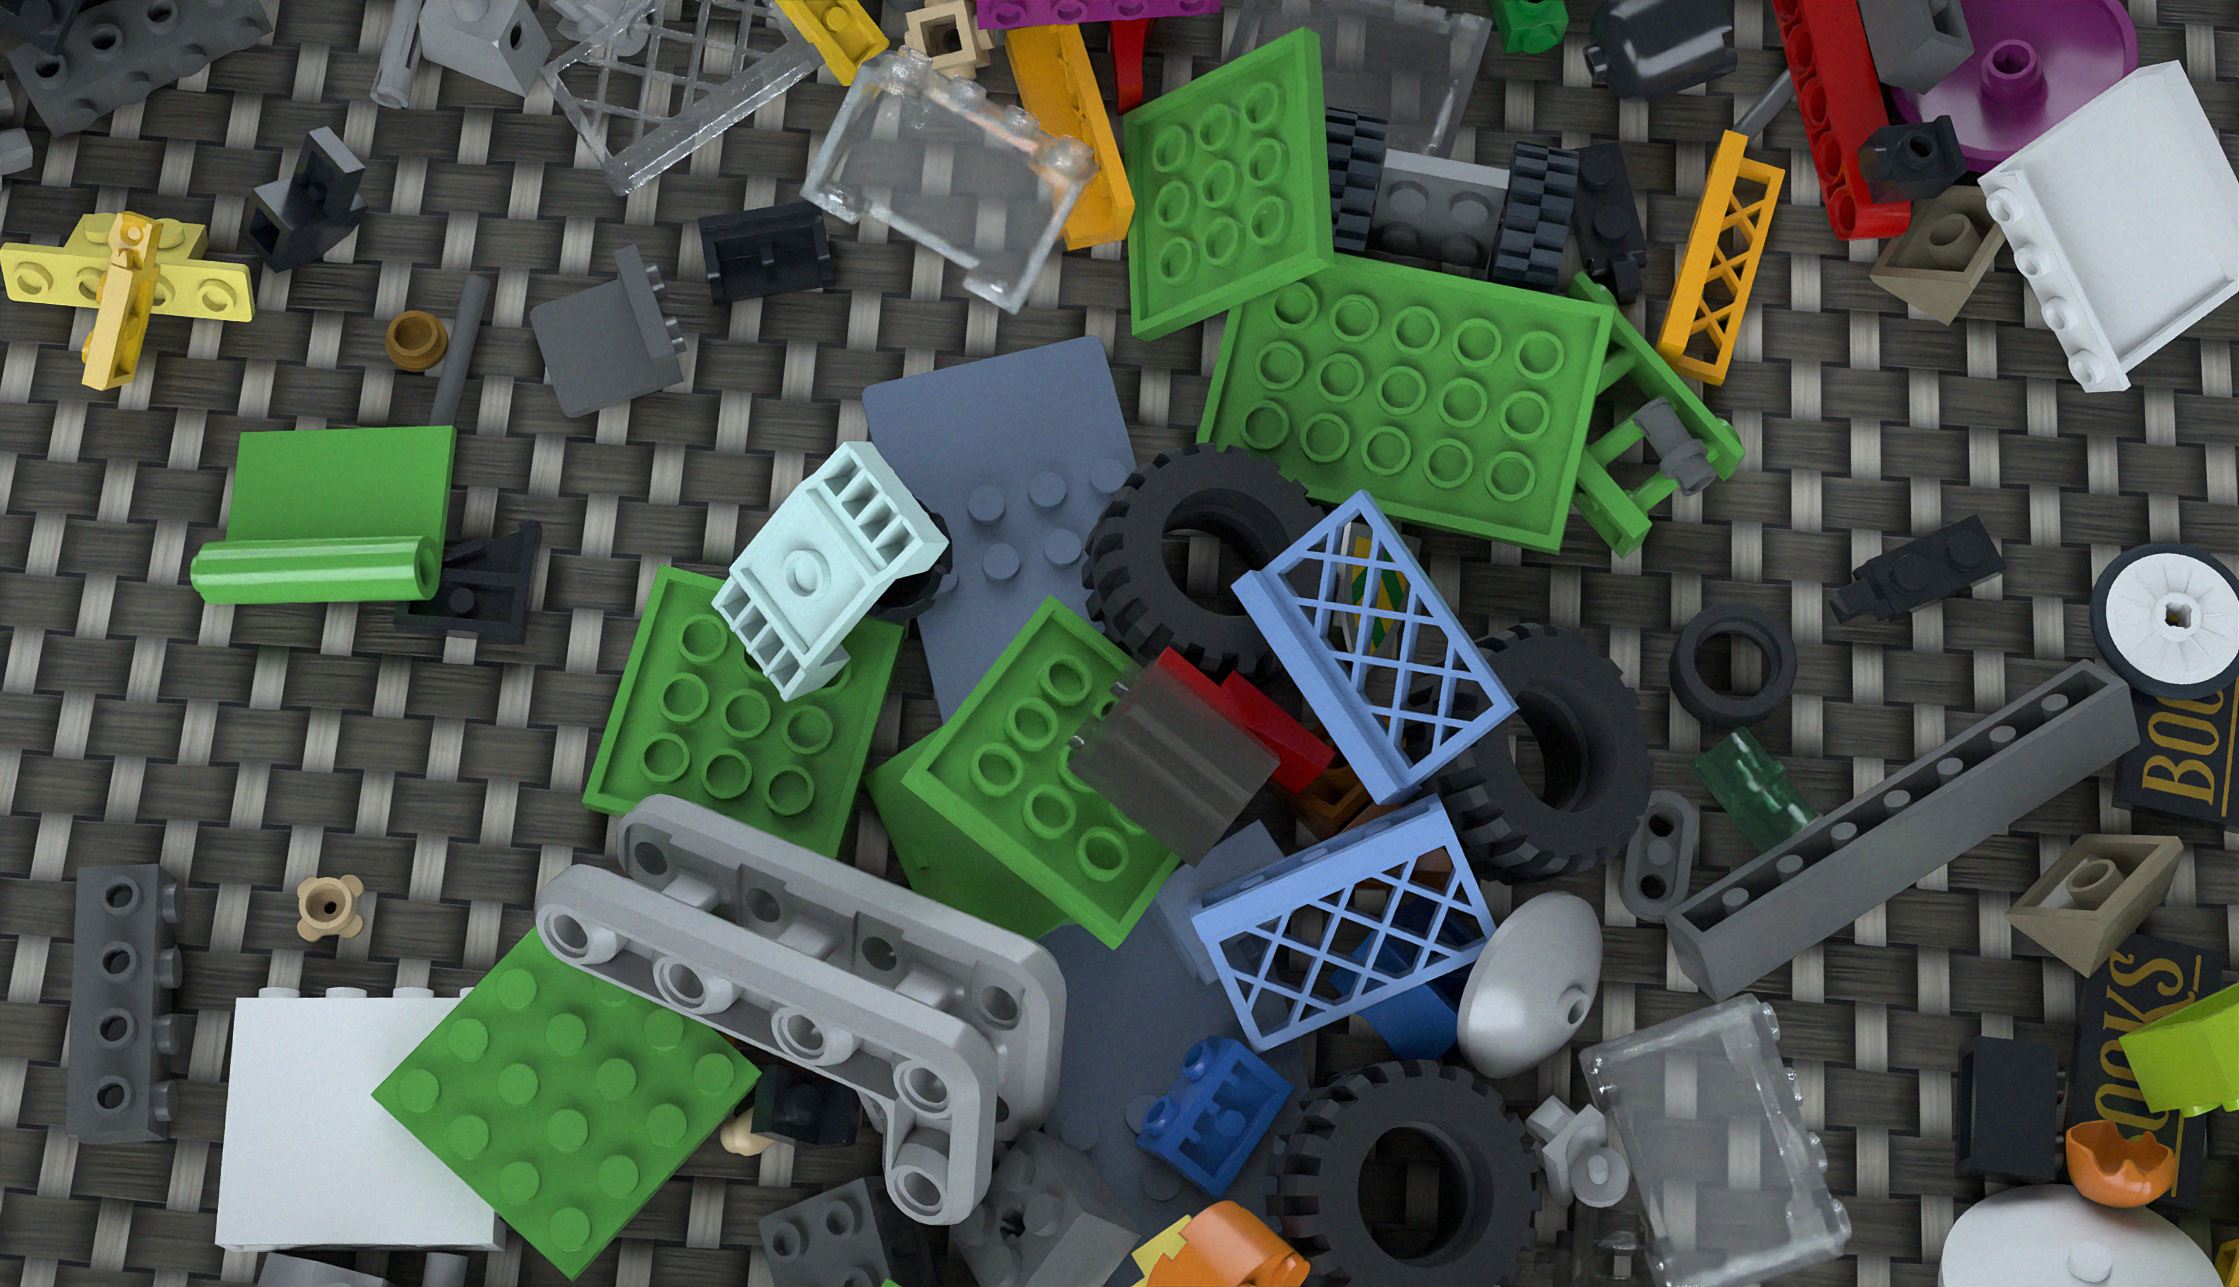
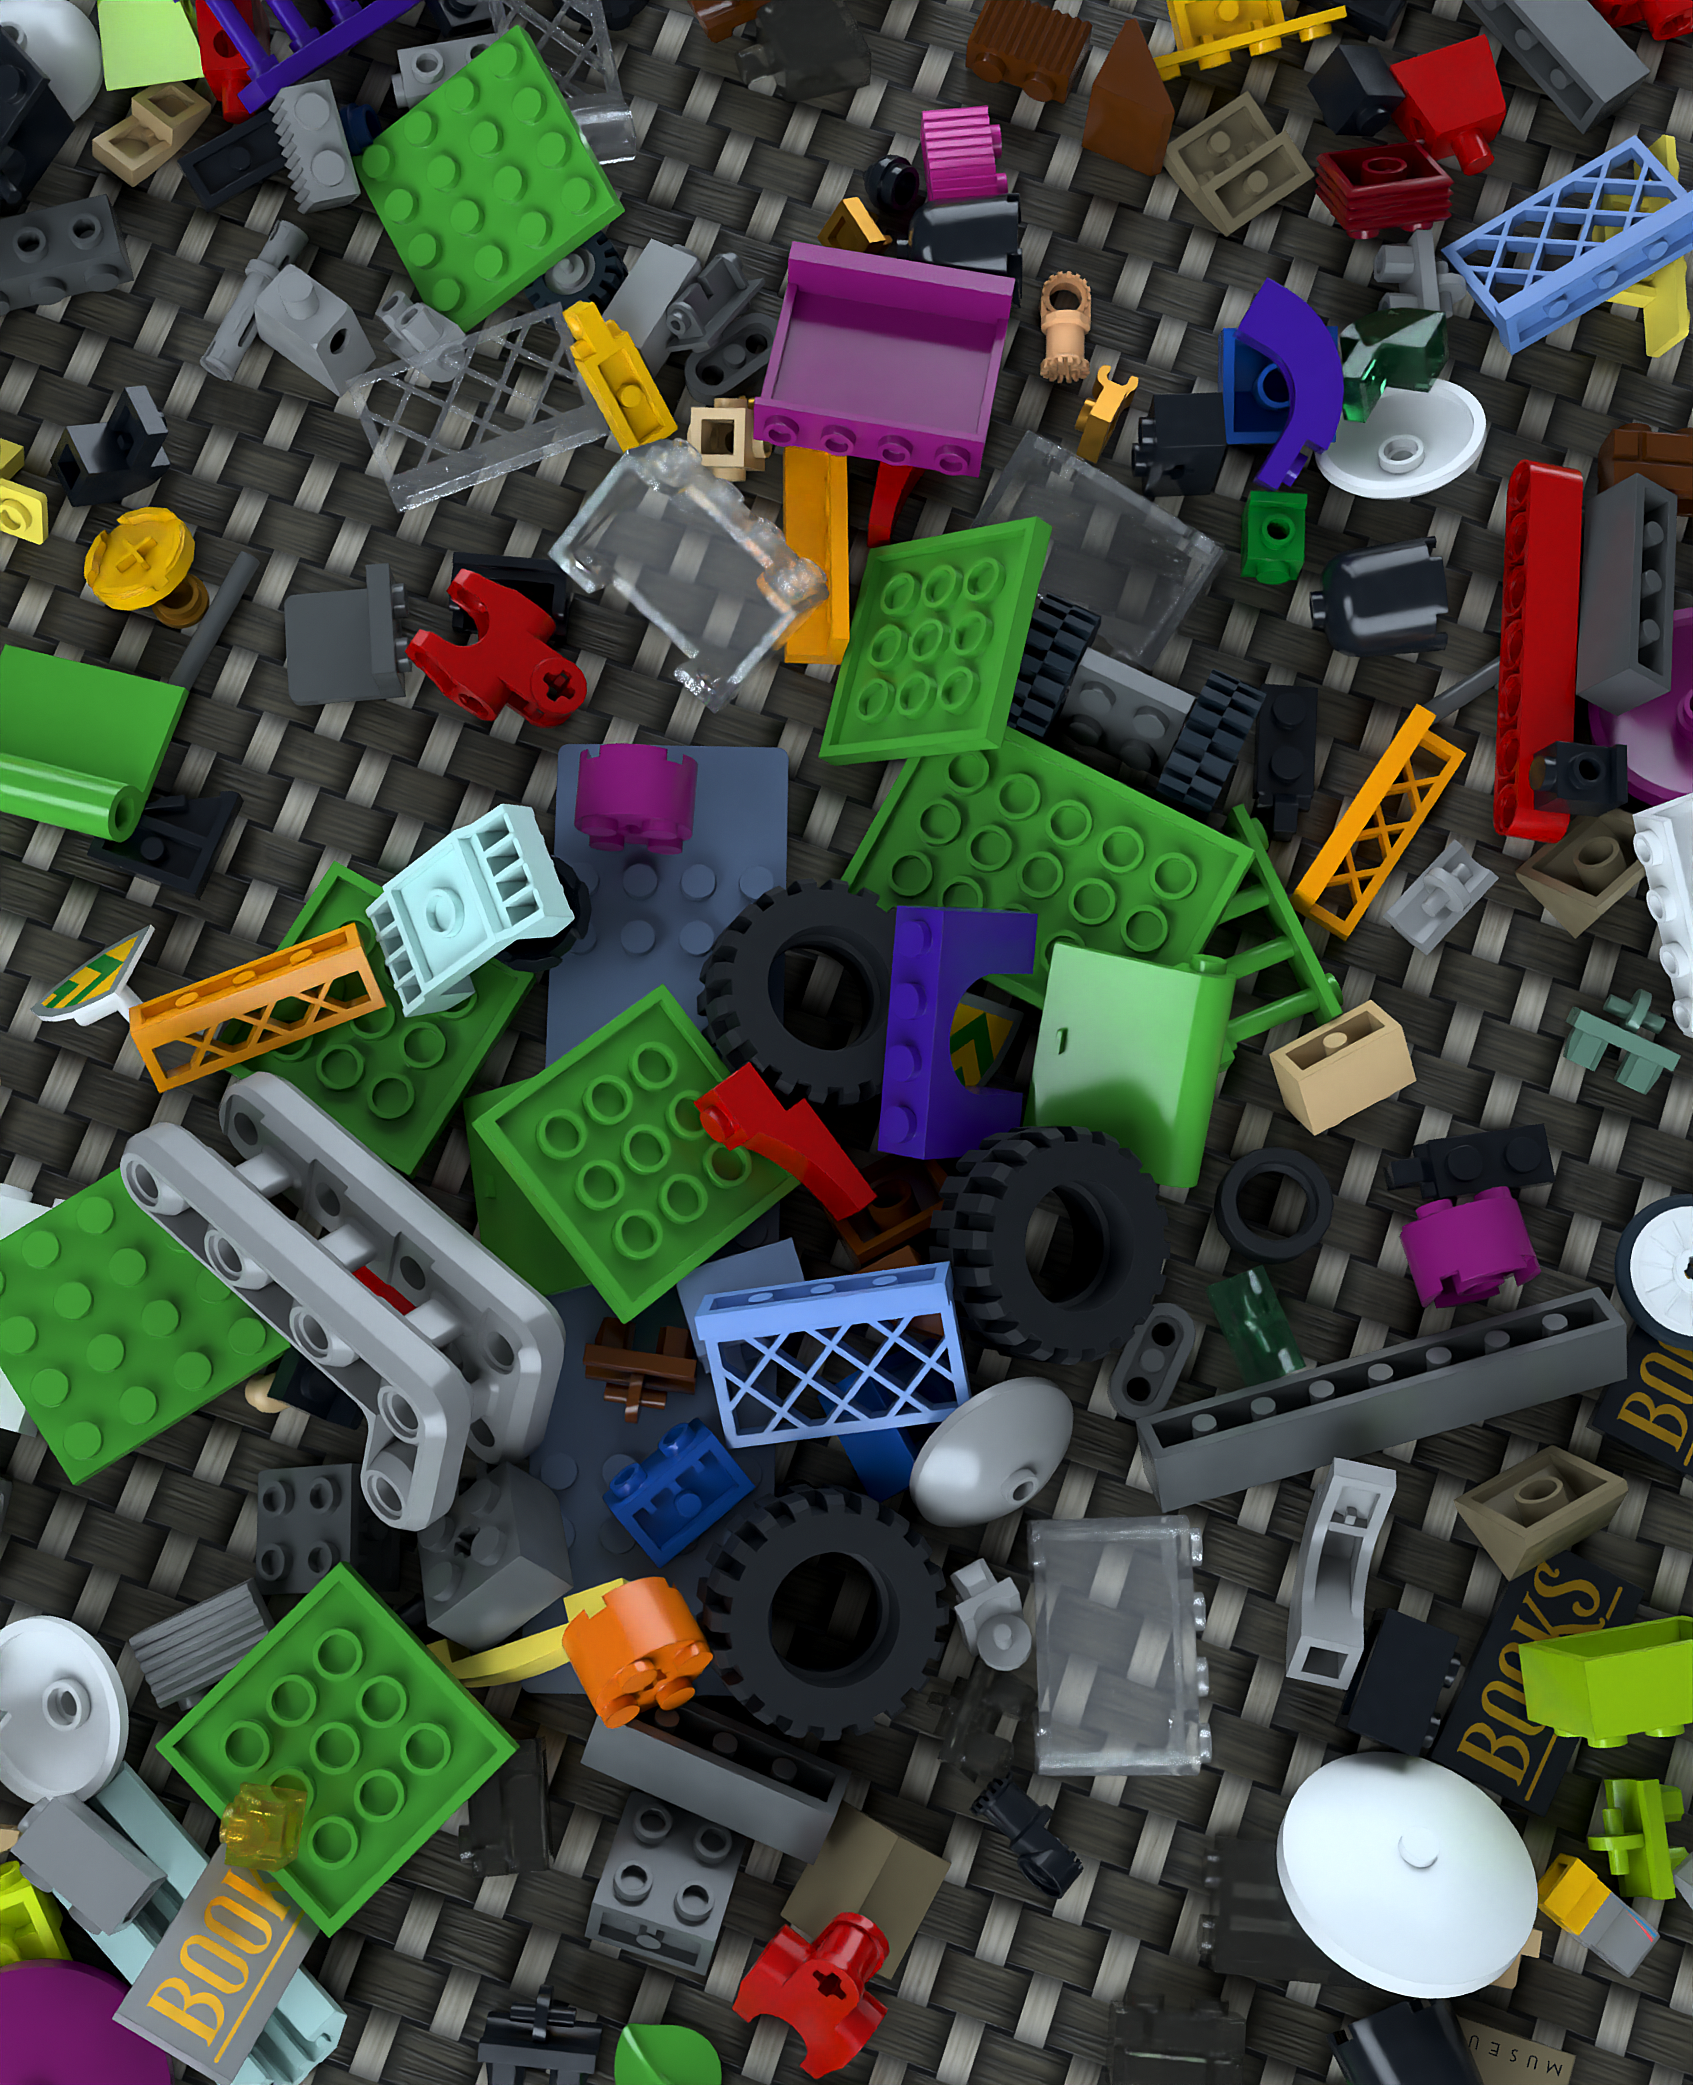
camera: 15 degrees right, 5 degrees up
clear smoke brick [1066,654,1280,869] -> none
medium blue fence [1231,489,1519,805] -> none
dark grey pin [1632,397,1718,496] -> none
orange hair [2066,1119,2177,1208] -> none
none -> shield [30,925,155,1026]
none -> yellow tile [84,507,195,611]
none -> light orange fence [129,922,387,1093]
none -> red piece [405,568,587,729]
none -> magenta brick [574,743,698,855]
none -> reddish brown hips [583,1317,697,1424]
none -> dark purple arch [877,905,1038,1160]
none -> bright green door [1023,941,1237,1188]
none -> tan brick [1269,1000,1416,1136]
none -> light grey arch [1286,1457,1396,1690]
none -> light grey hips [1383,839,1499,956]
none -> magenta brick [1399,1186,1541,1309]
none -> sand green hips [1563,988,1681,1095]

